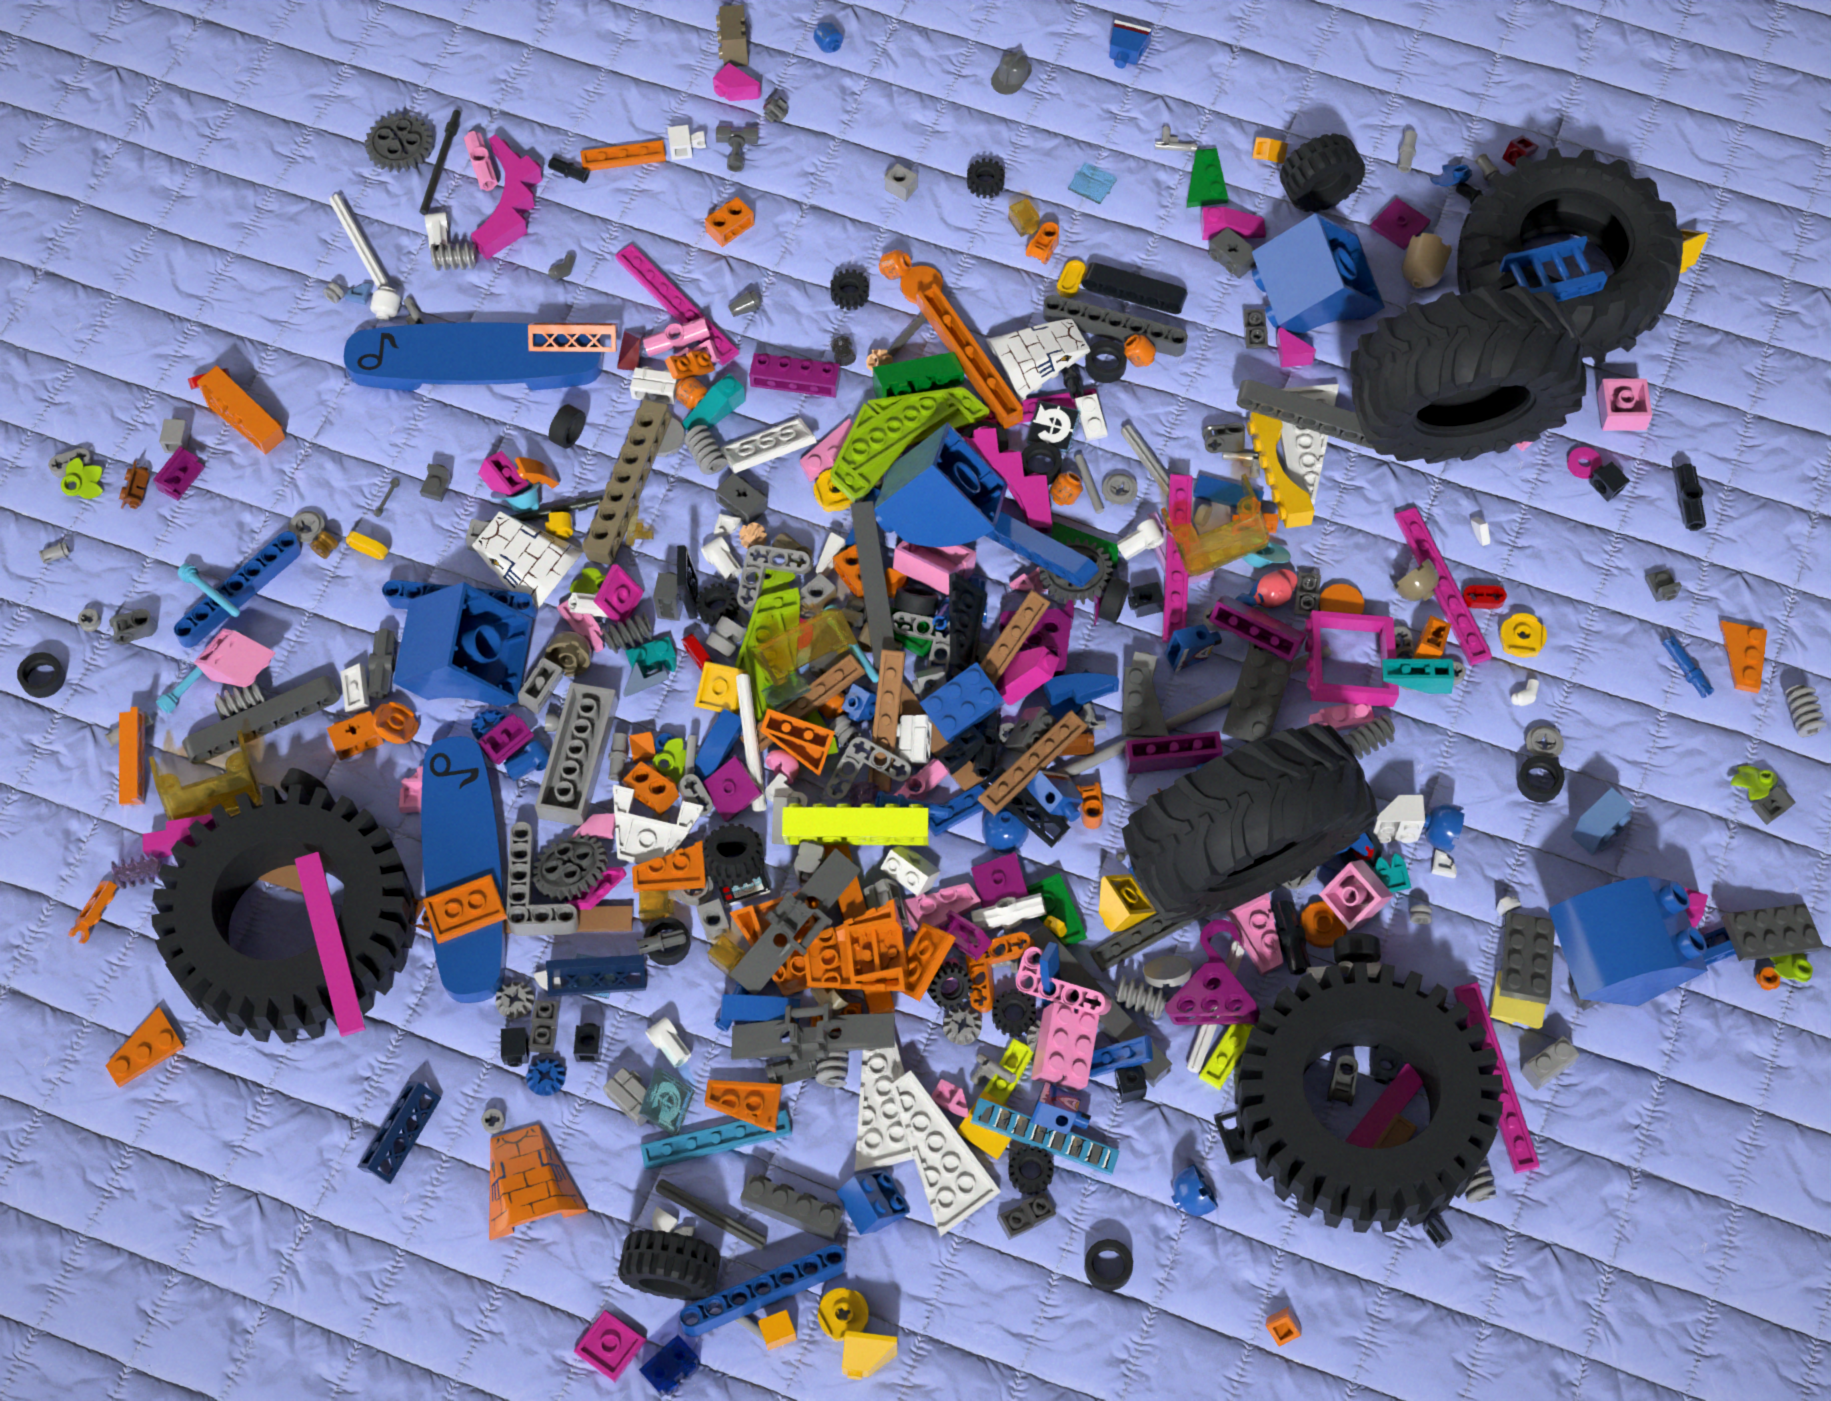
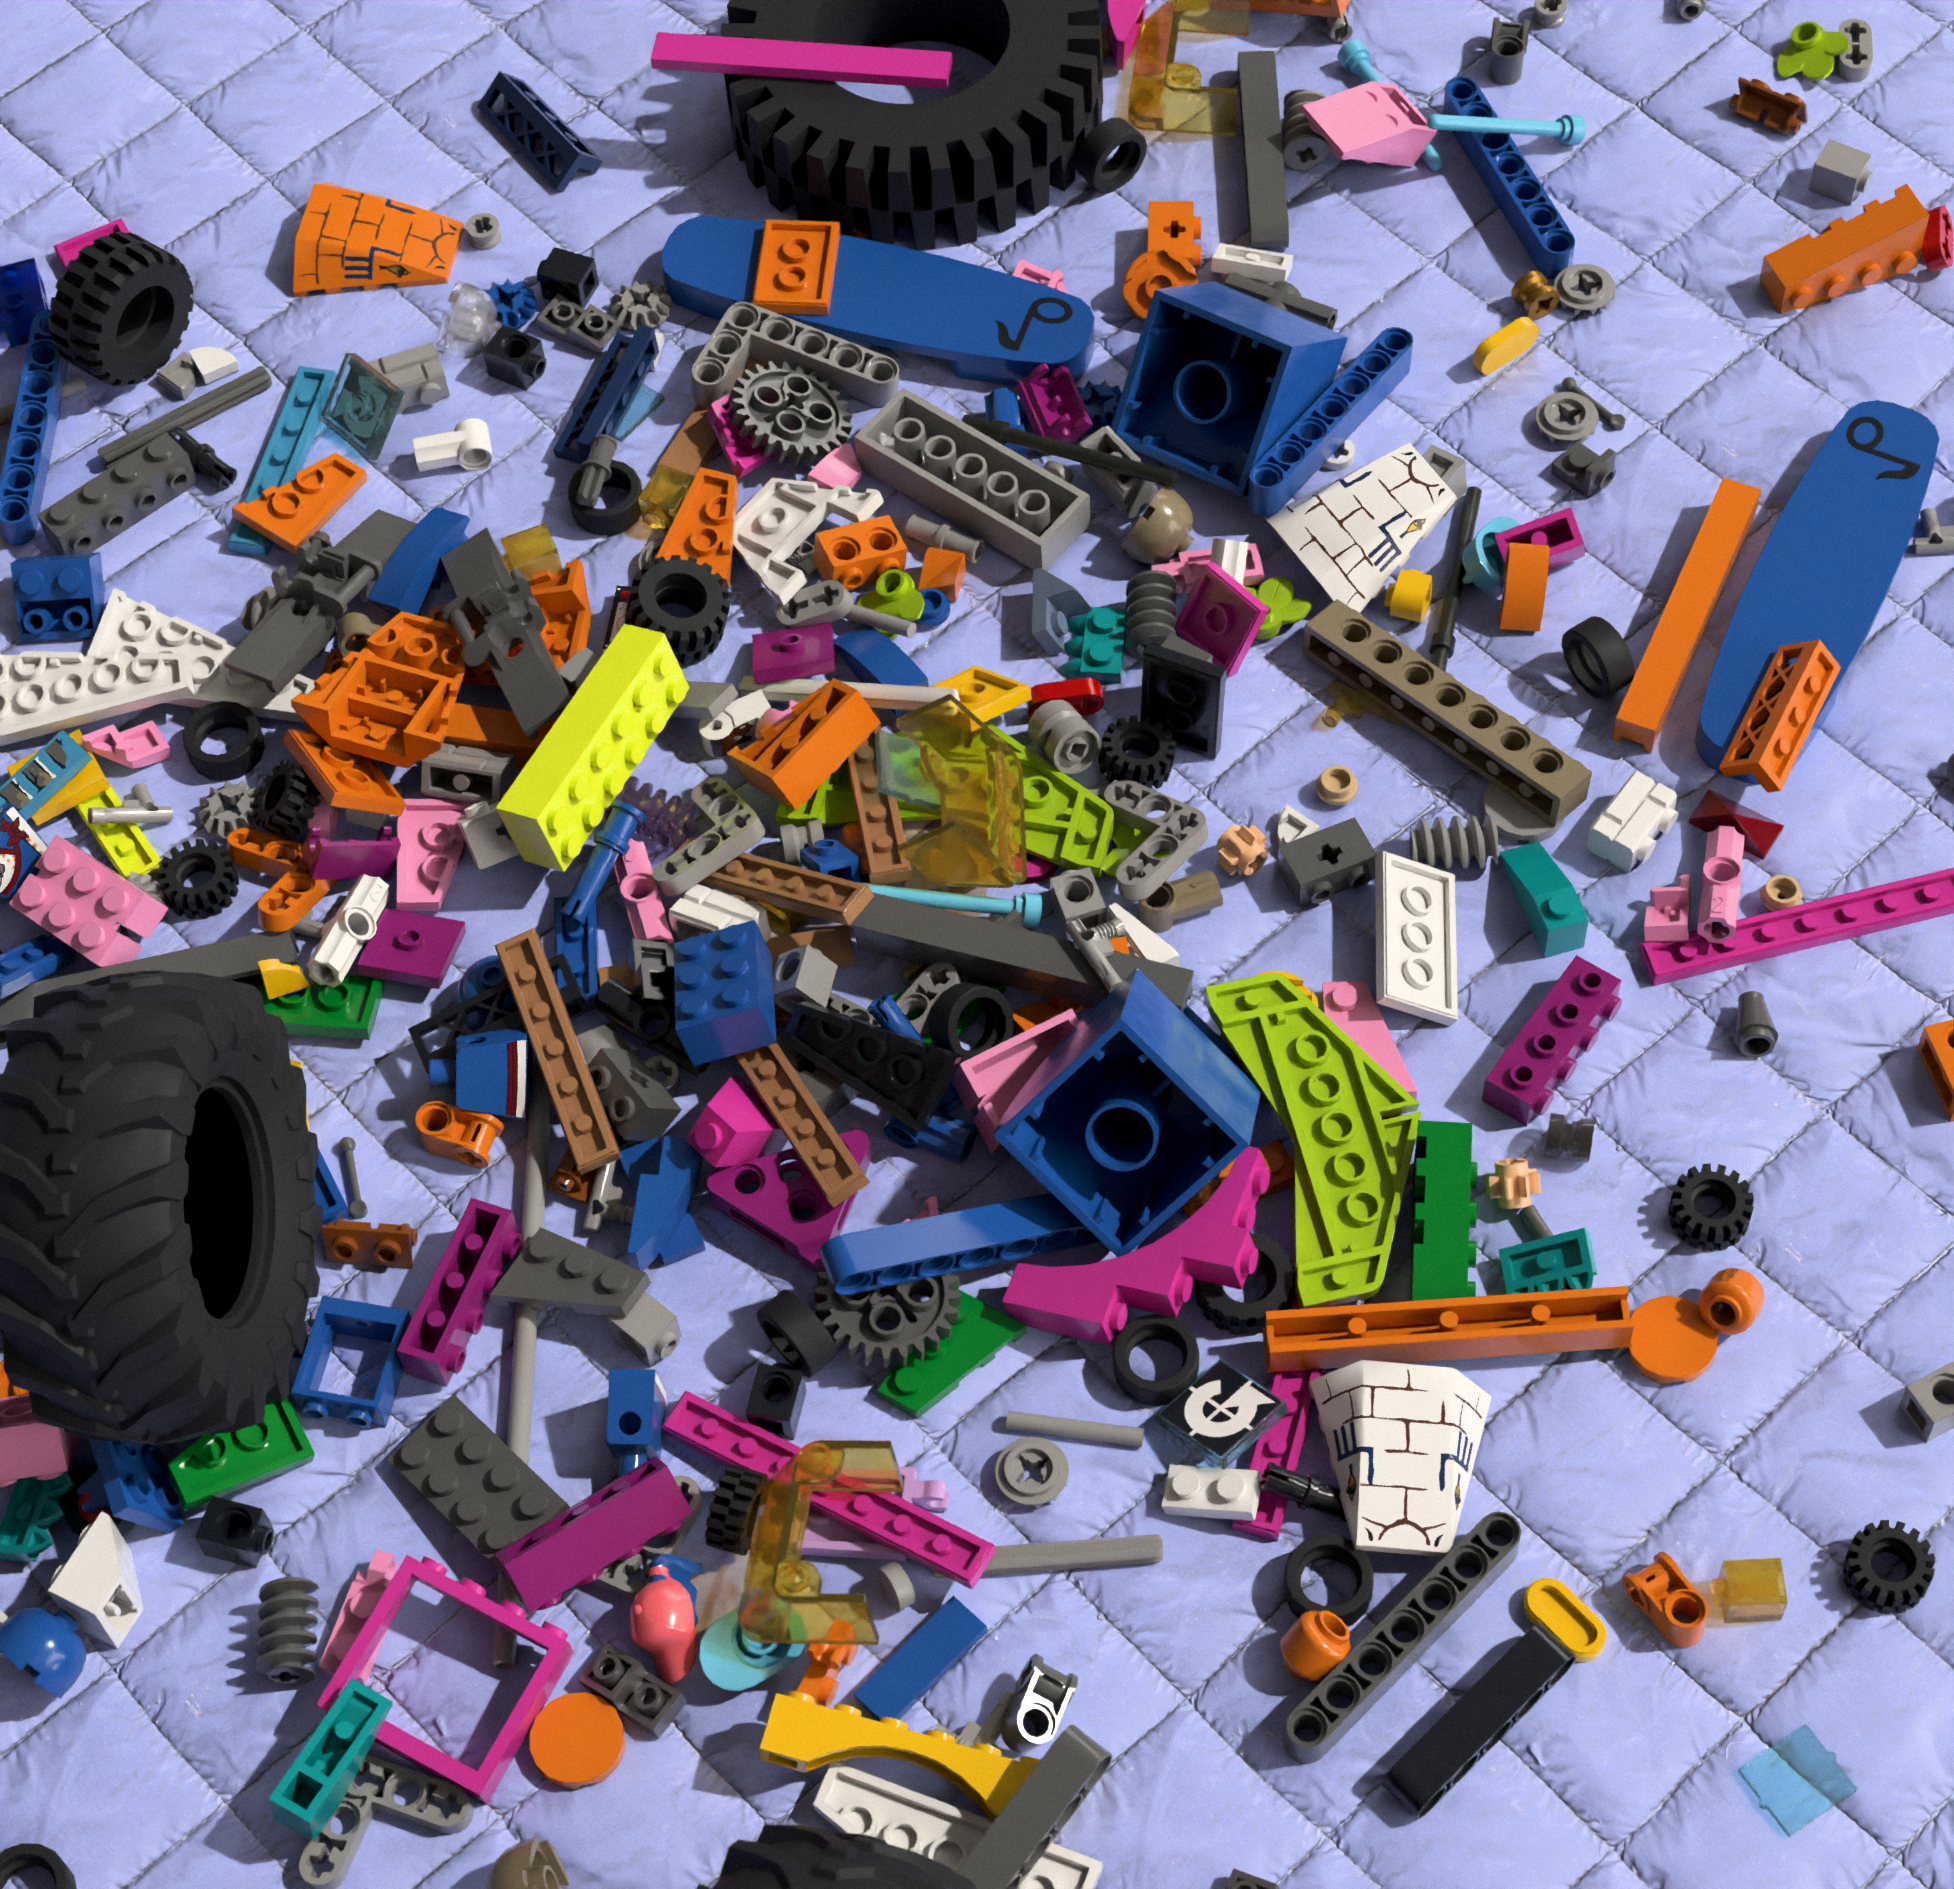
camera: 120 degrees right, 5 degrees down
magenta hinge [153,446,204,501] -> none
orange slope [665,351,715,379] -> none
orange head [675,377,708,410] -> none
light grey brick [696,899,730,941] -> none
white piece [701,537,742,582] -> none
bright pink beam [1016,947,1112,1015] -> none
blue tile [1039,942,1060,1007] -> none
orange head [1050,472,1083,506] -> none
white piece [1117,519,1165,560] -> none
orange brick [1412,615,1452,659] -> none
none -> black pin [169,427,237,490]
none -> black tyre [182,701,265,781]
none -> clear cylinder [436,281,503,360]
none -> black tyre [705,1464,769,1556]
none -> pearl dark grey bar [961,415,1178,488]
none -> light grey hose [1065,918,1125,993]
none -> tan plate [1316,765,1358,806]
none -> teal plate [1498,1228,1598,1294]
none -> light grey gear [1535,392,1599,446]
none -> orange tile [1612,478,1761,753]
none -> tan plate [1760,875,1803,912]

